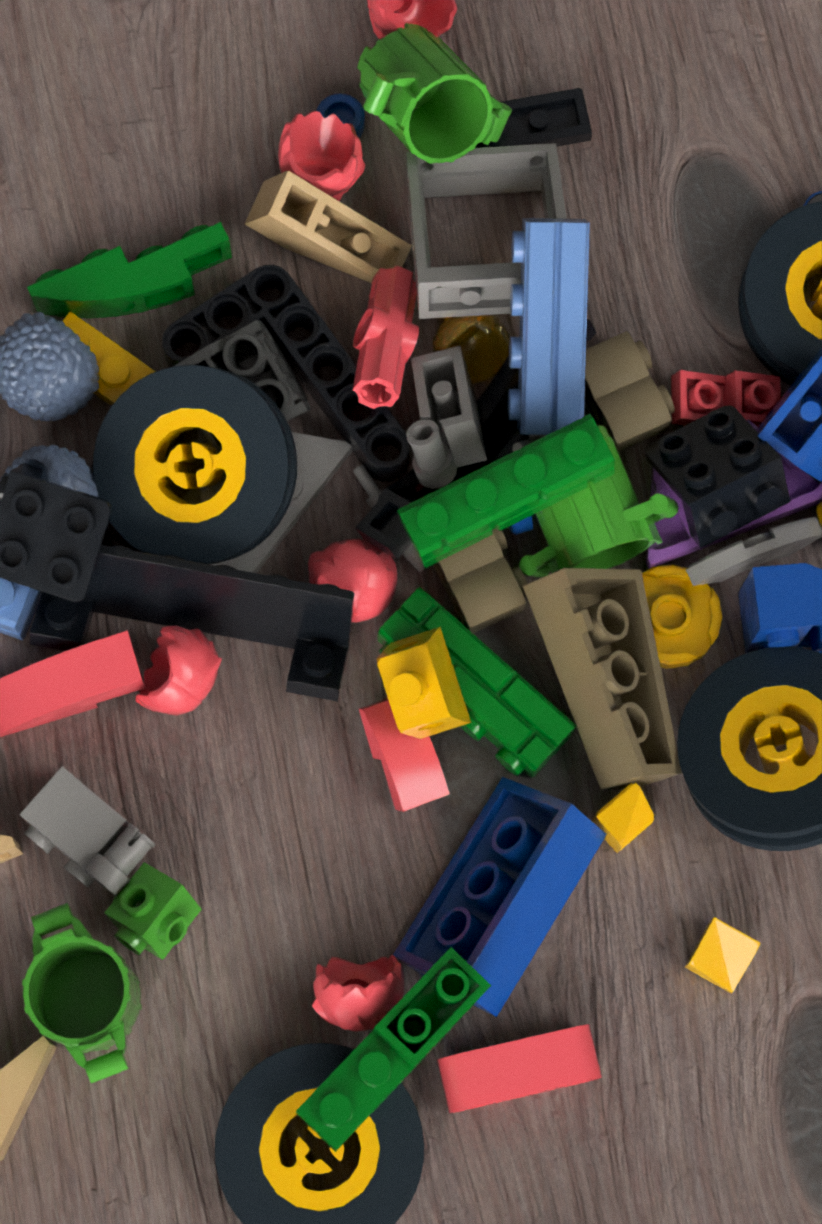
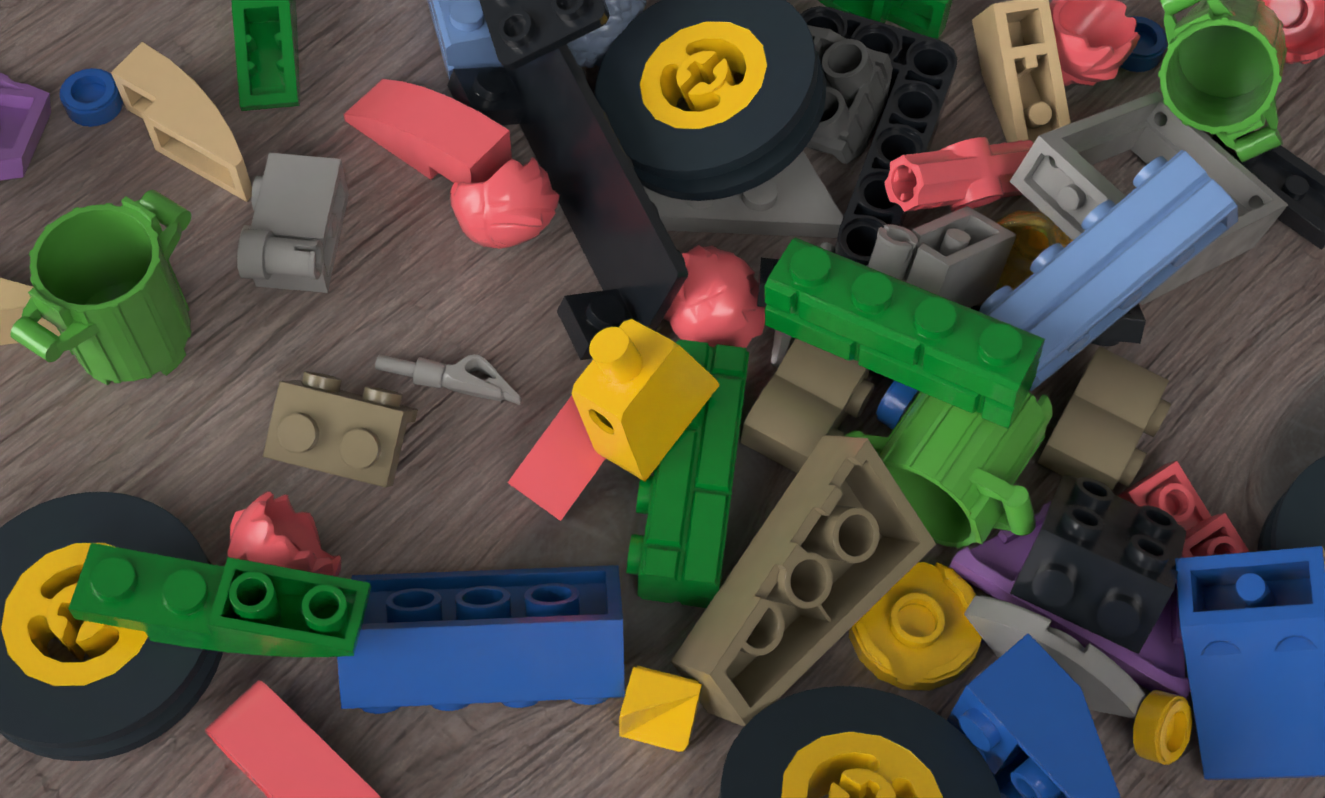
camera: 55 degrees right, 15 degrees down
bright green brick [105,862,202,960] -> none
none -> dark tan bracket [263,371,418,488]
none -> light grey hand [375,354,522,405]

